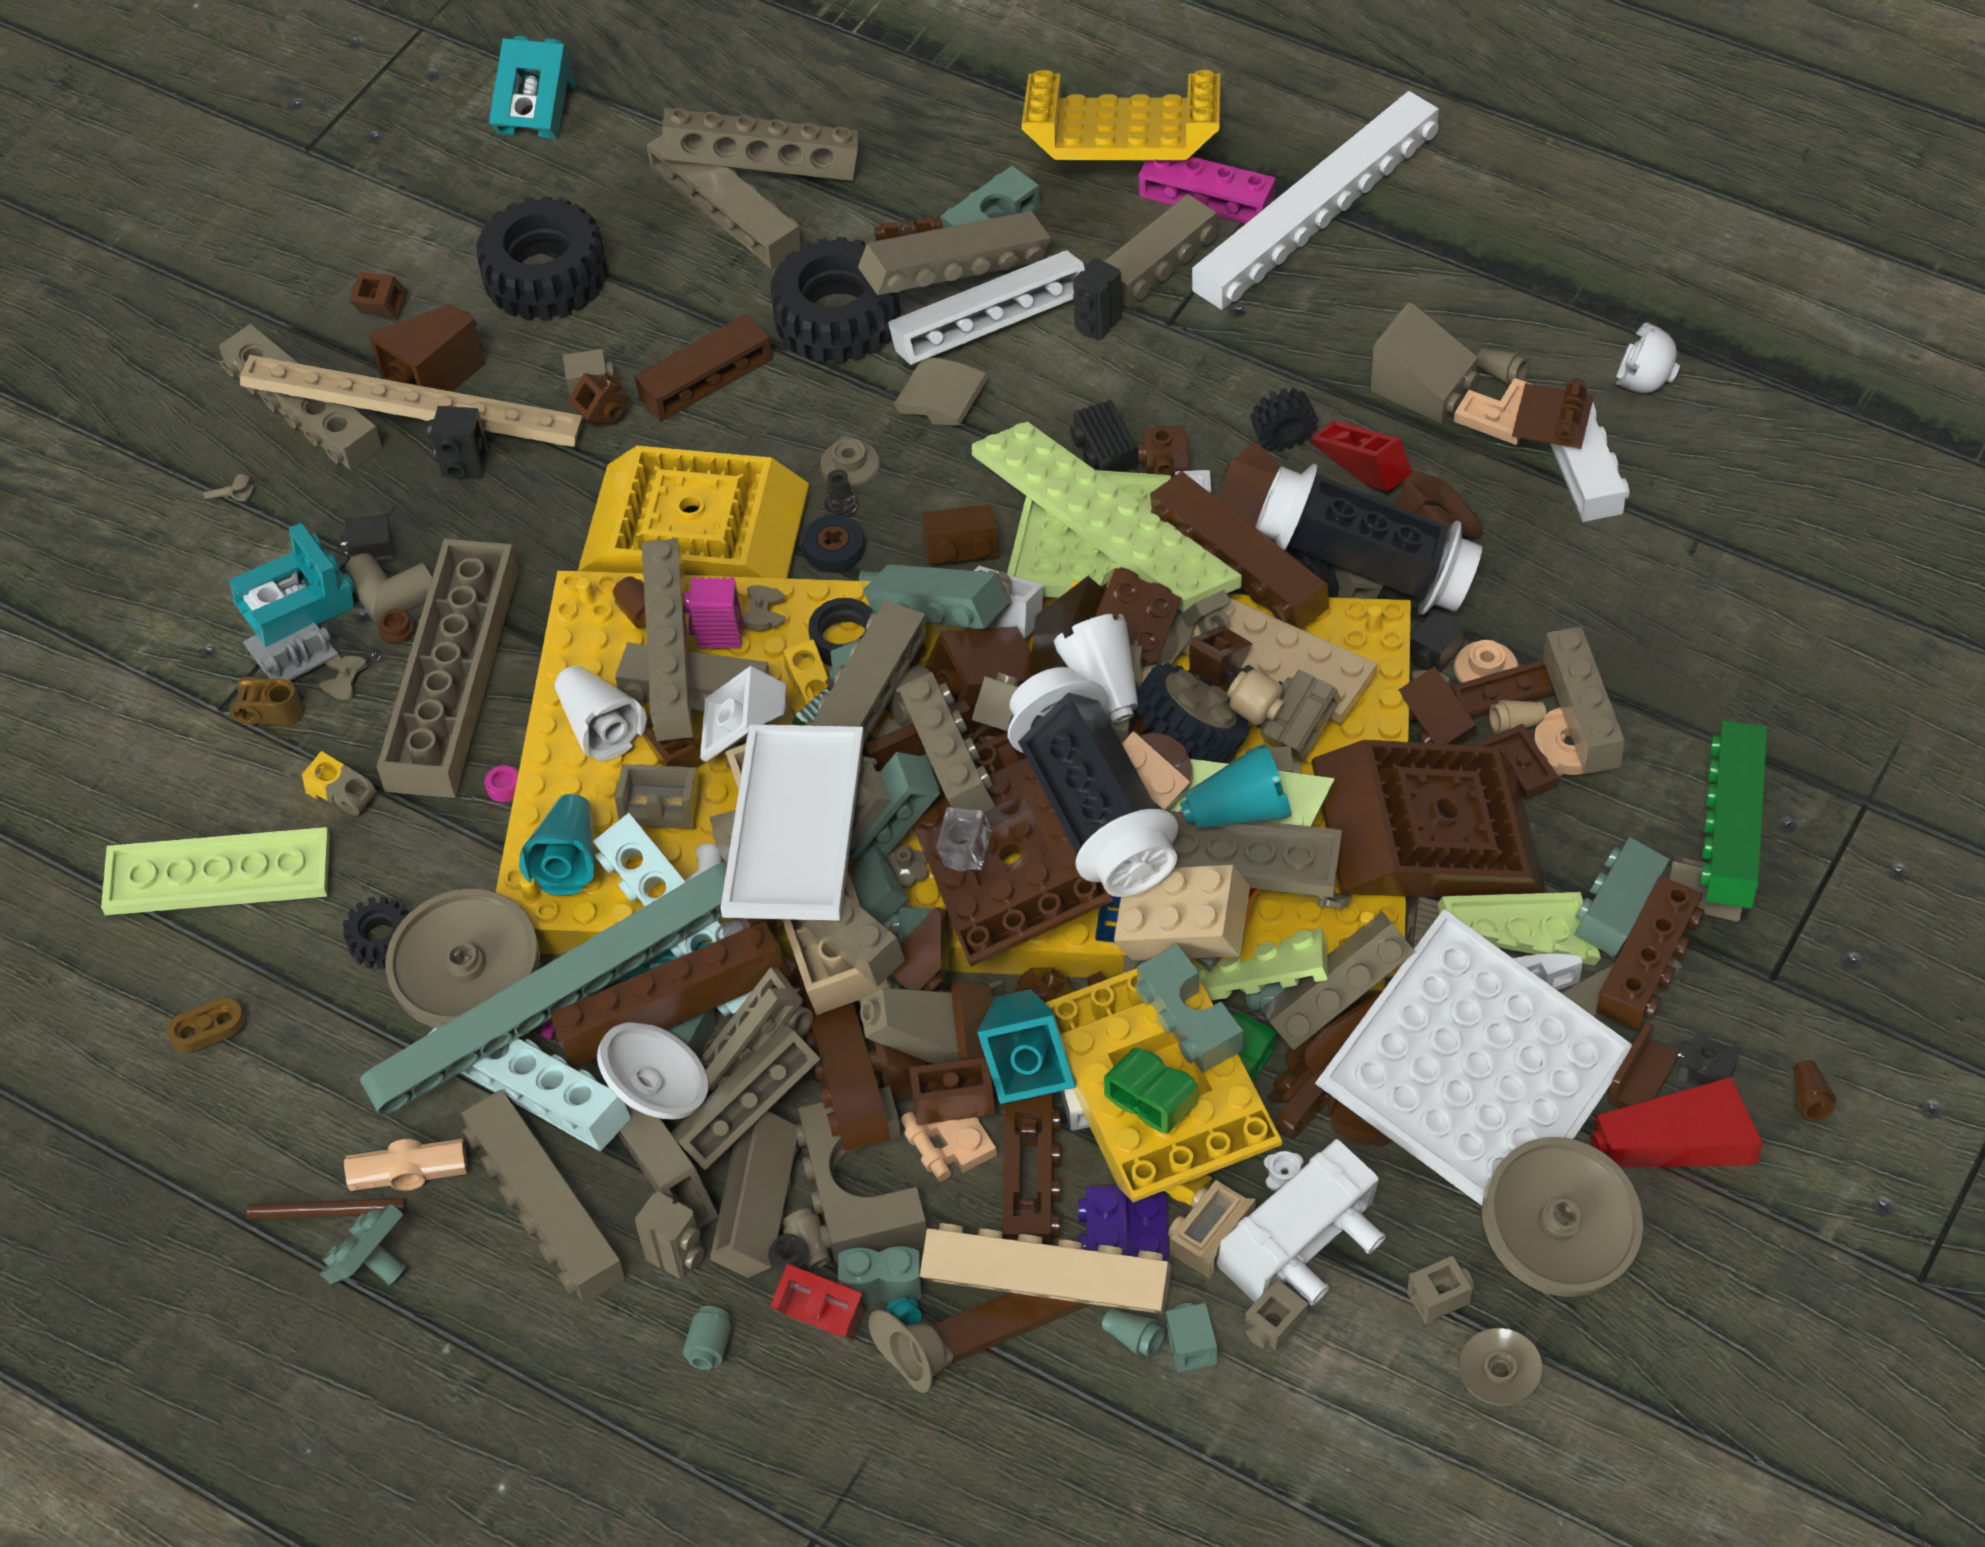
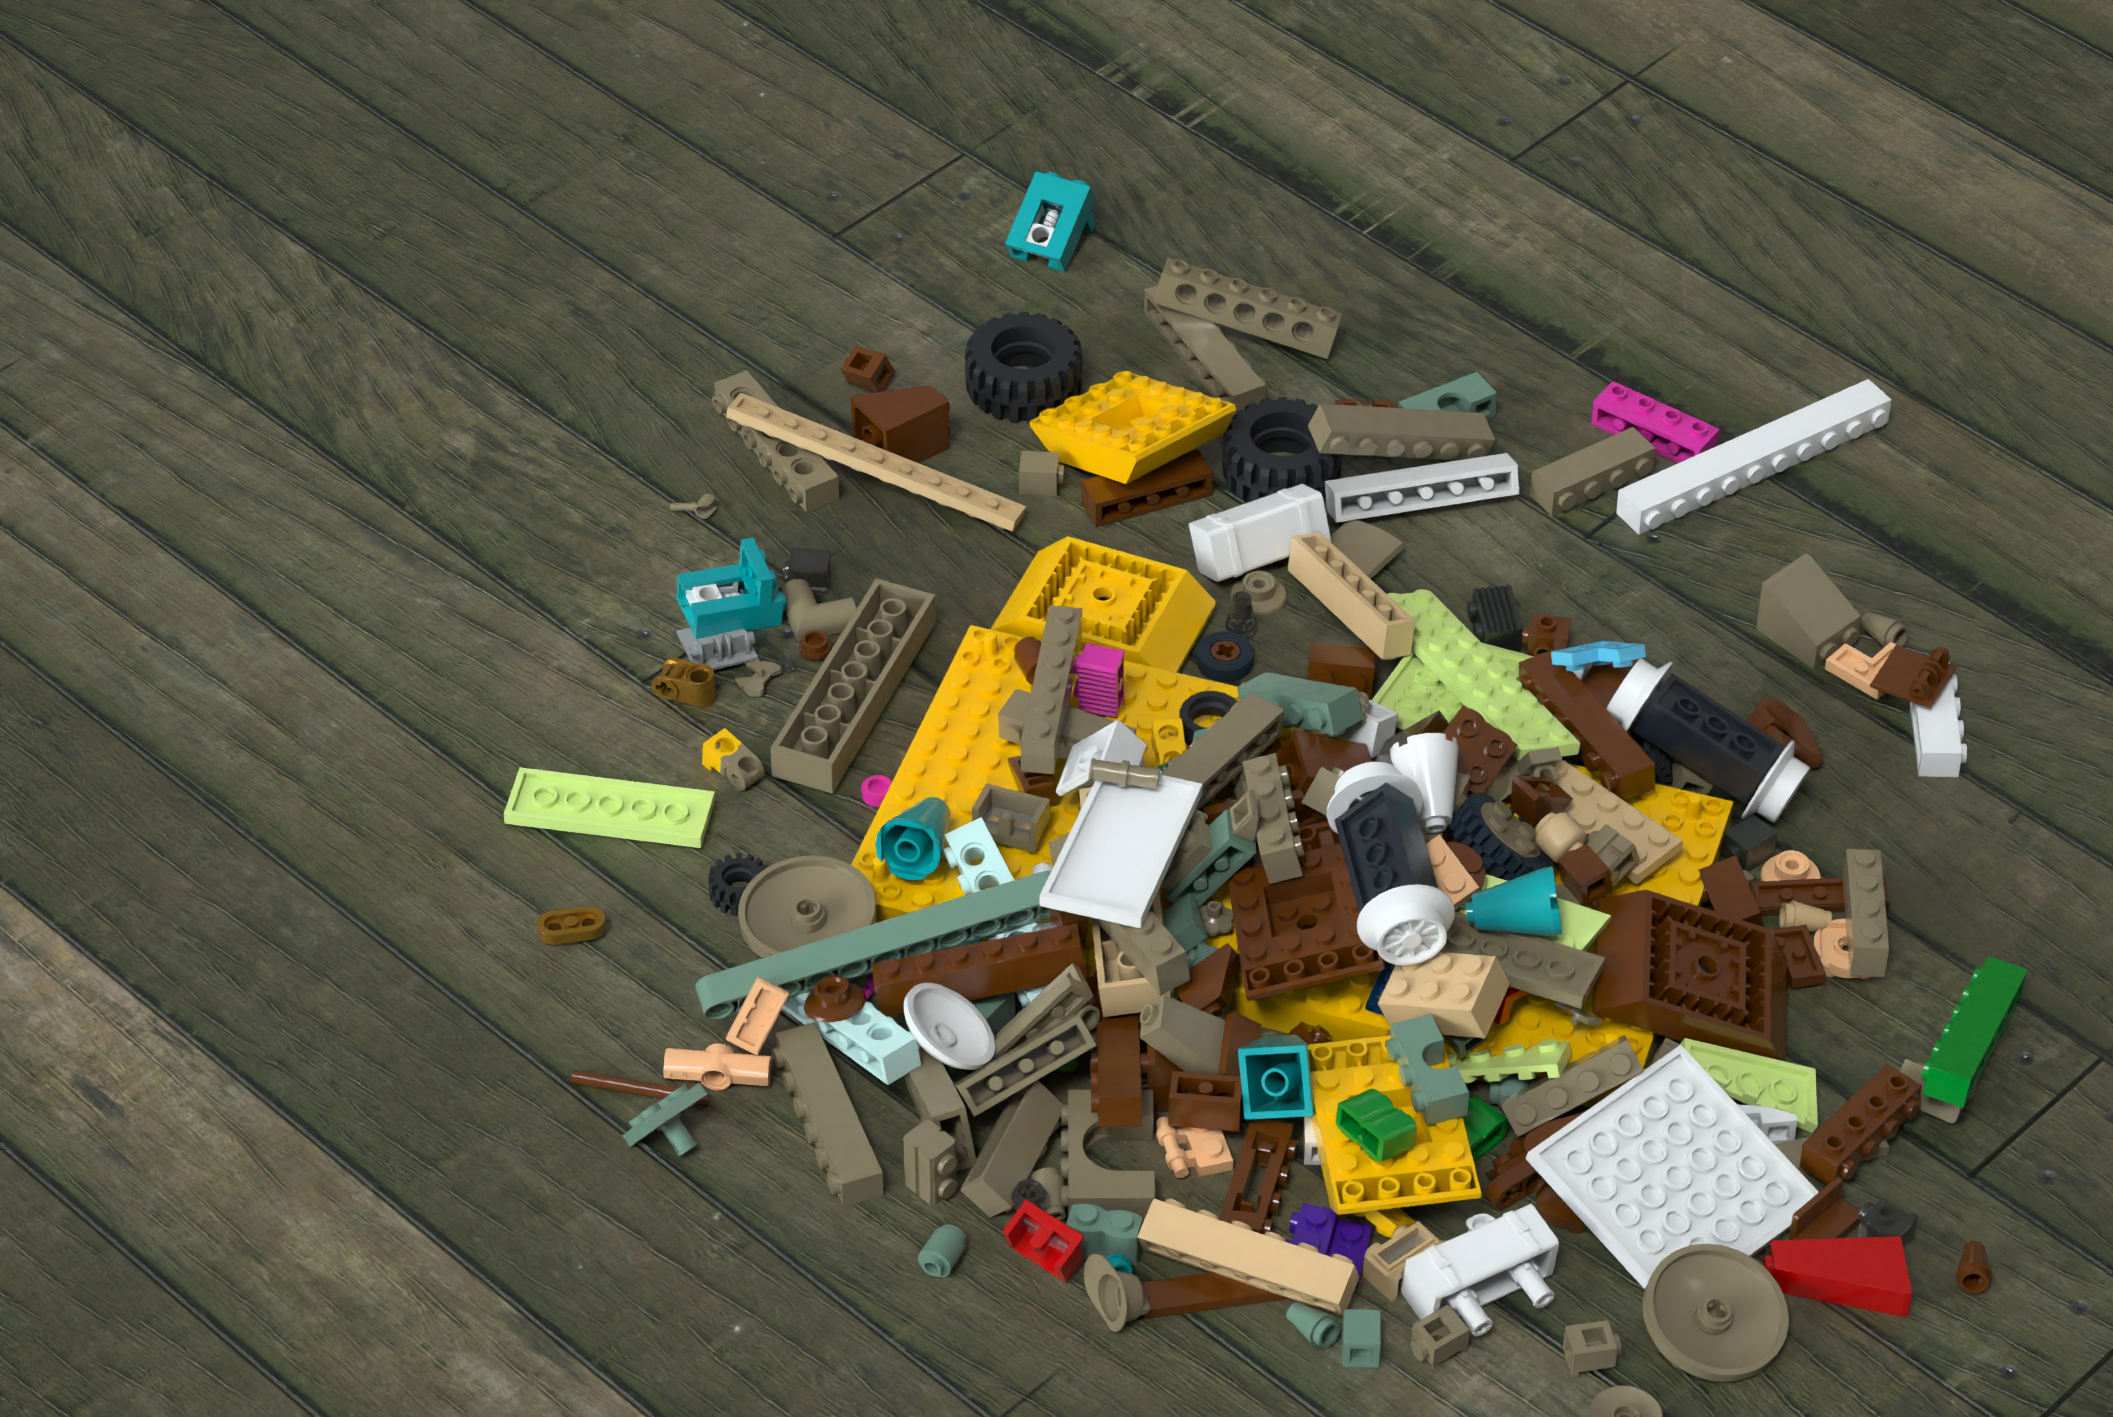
camera: 10 degrees right, 10 degrees down
pearl dark grey brick [428,406,489,479] -> none
white cone [554,665,647,761] -> none
reddish brown brick [568,373,631,425] -> none
dark tan piece [742,585,785,631] -> none
clear brick [936,807,992,871] -> none
yellow slope [1022,70,1220,160] -> none
pearl dark grey brick [1073,258,1122,340] -> none
black tyre [1250,388,1318,451] -> none
red slope [1310,420,1412,491] -> none
sand green brick [1574,836,1670,958] -> none
white cylinder [1616,322,1680,393] -> none
none -> light nougat plate [726,976,789,1055]
none -> reddish brown piece [804,975,866,1022]
none -> yellow slope [1029,371,1236,484]
none -> dark tan pin [1088,758,1160,790]
none -> white piece [1189,484,1331,582]
none -> dark tan slope [1230,789,1259,842]
none -> tan brick [1288,532,1415,660]
none -> medium azure plate [1551,641,1646,671]
none -> reddish brown brick [1558,843,1613,907]

